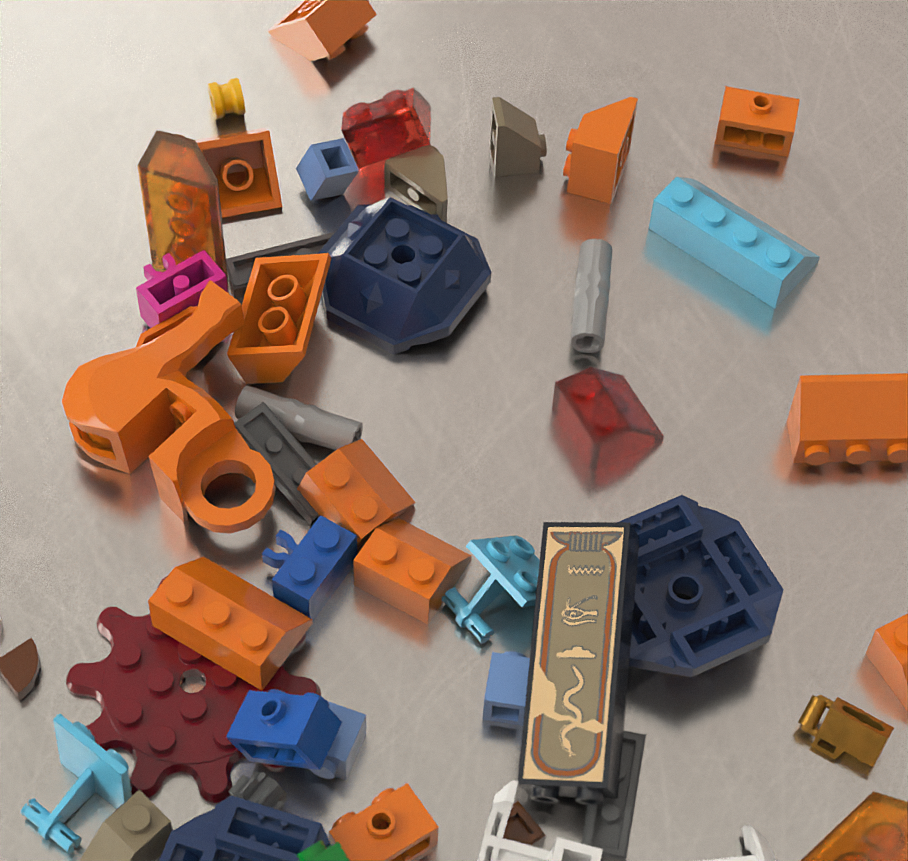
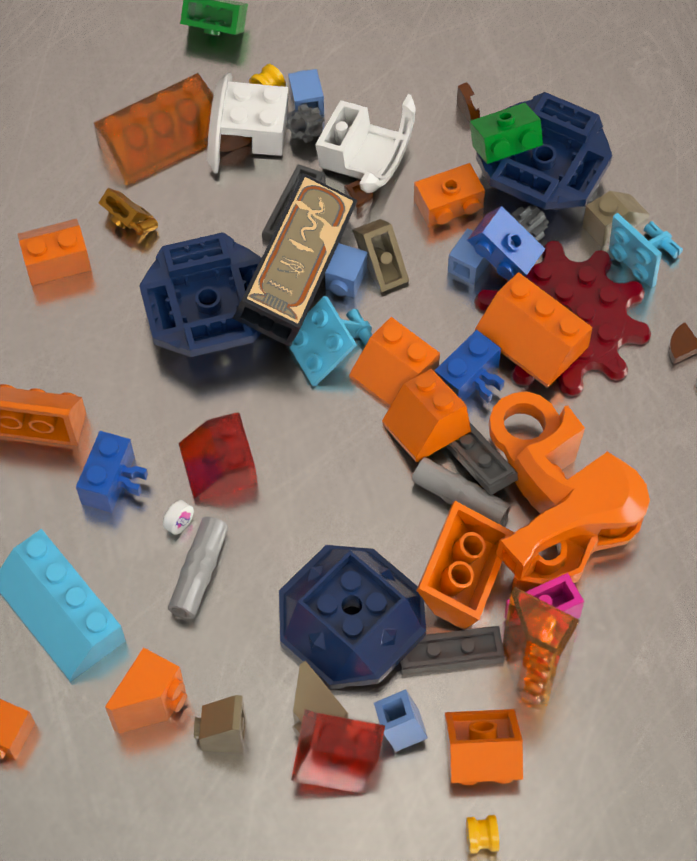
camera: 165 degrees left, 5 degrees up
none -> blue brick [76,431,148,513]
none -> white tile [163,500,194,535]
none -> dark tan slope [353,219,409,292]

